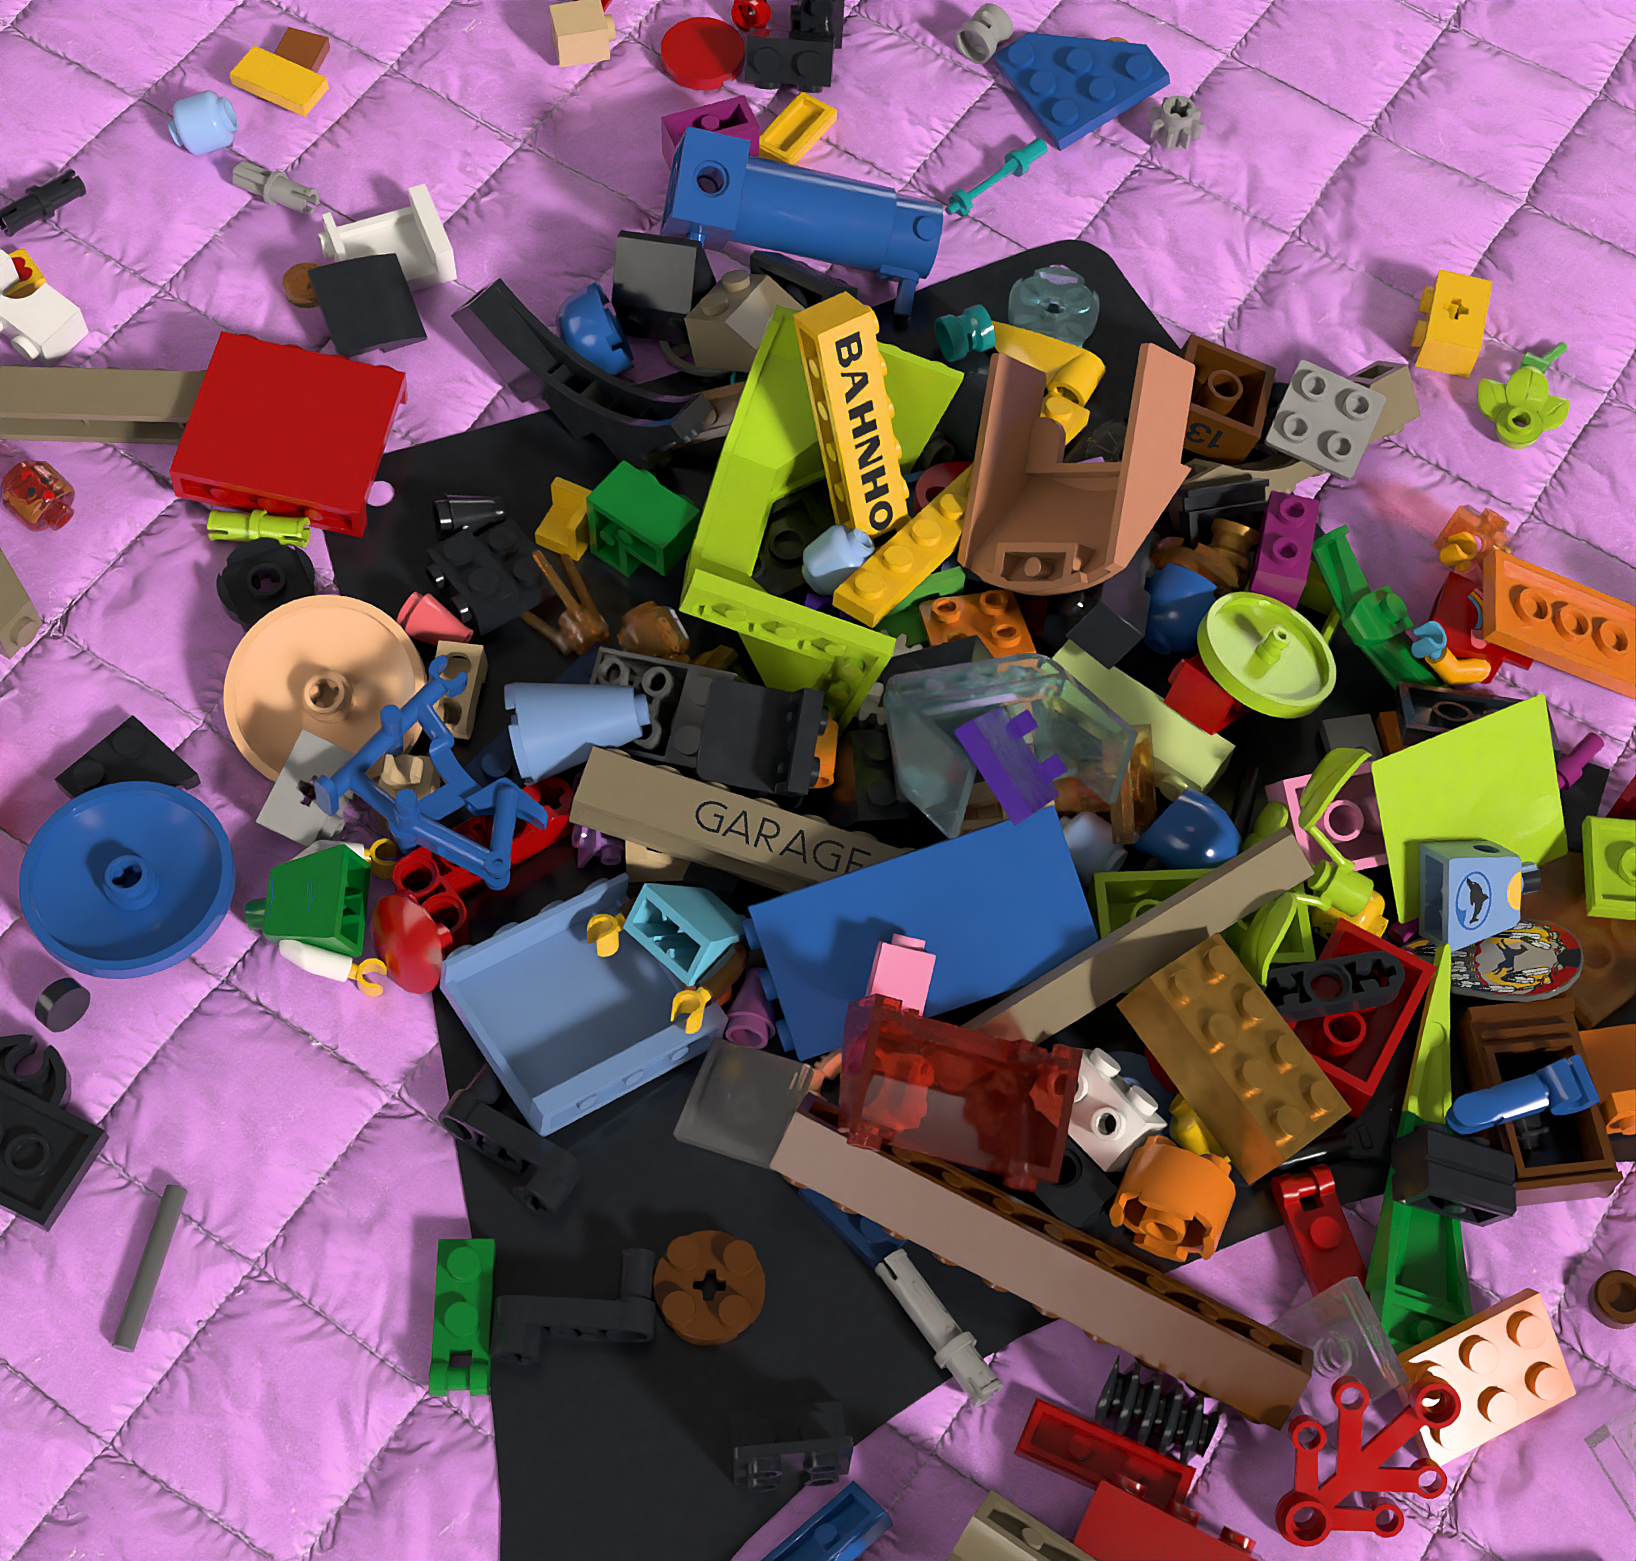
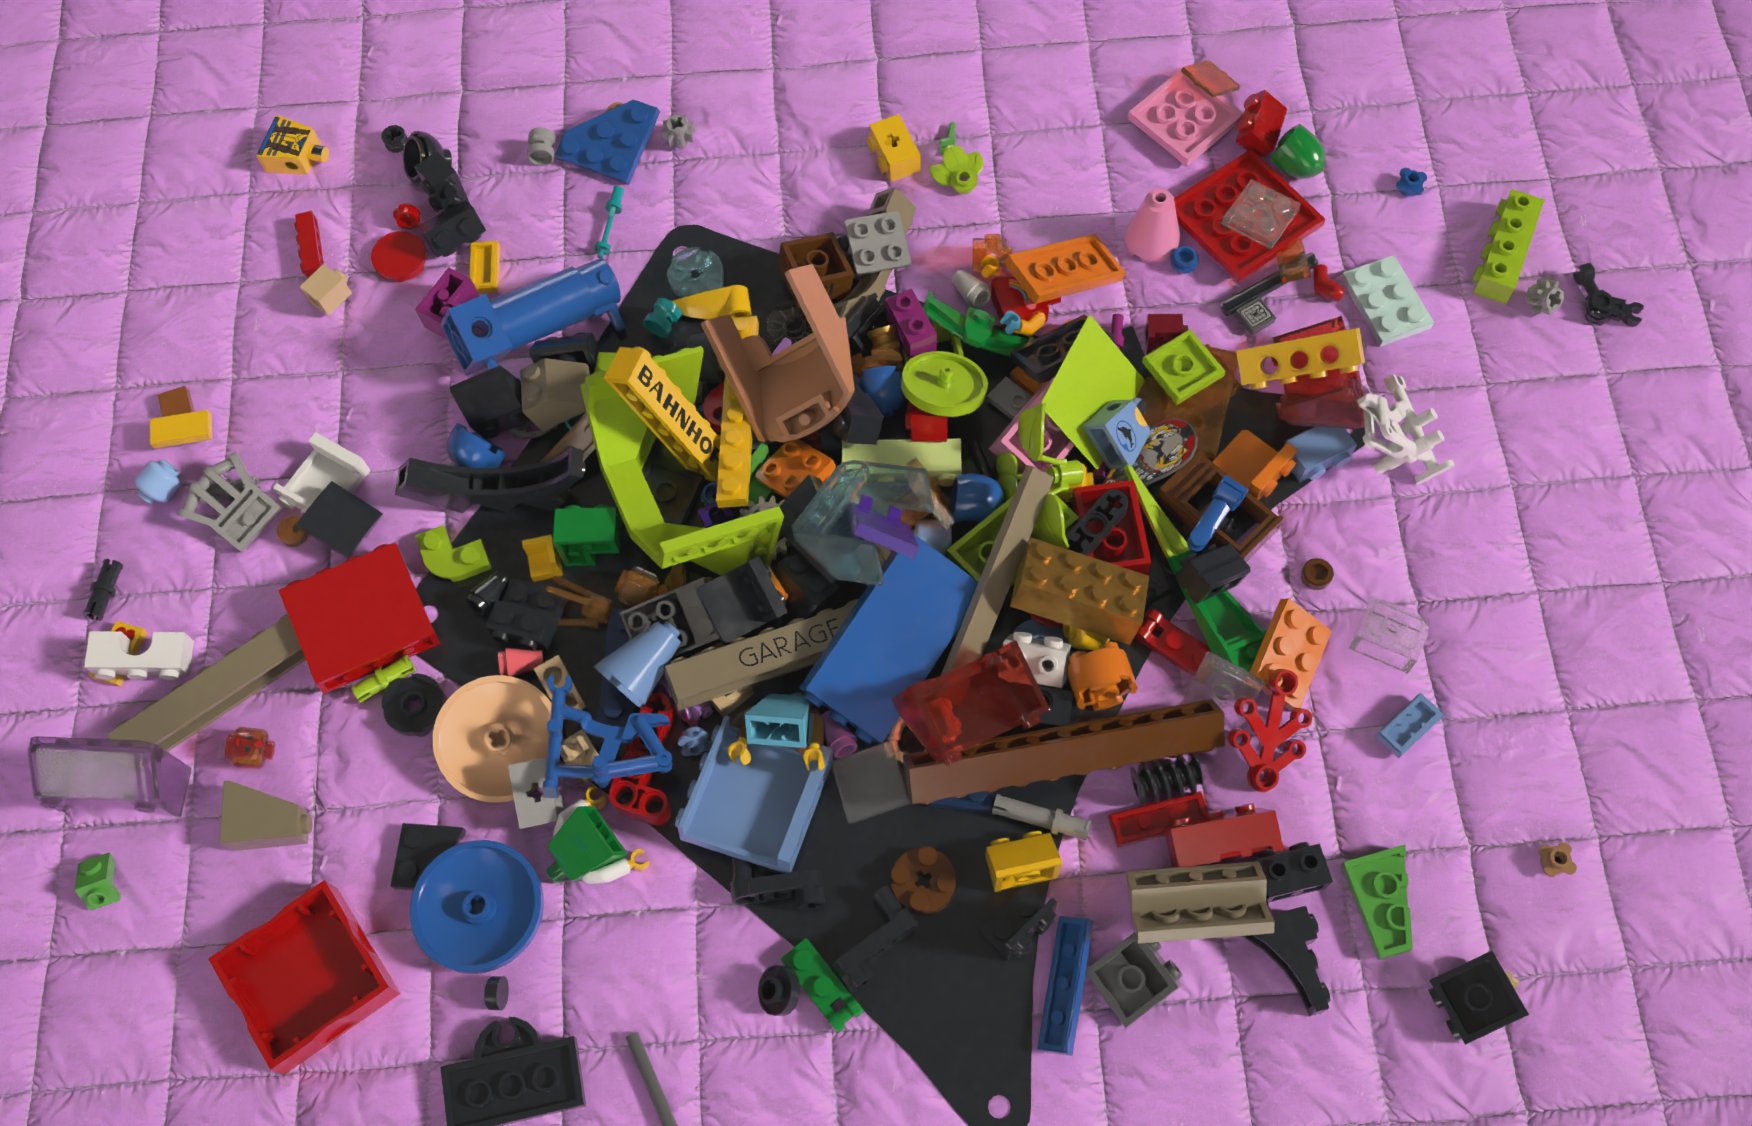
camera: 30 degrees left, 5 degrees up
red dish [370,889,453,995] -> none
light blue head [802,525,875,597] -> none
bright pink brick [863,934,936,1020] -> none
none -> light grey plate [177,451,283,552]
none -> lime plate [415,525,492,582]
none -> medium blue plate [677,727,712,756]
none -> black plate [758,965,800,1016]
none -> white cone [952,270,991,308]
none -> yellow slope [985,831,1062,892]

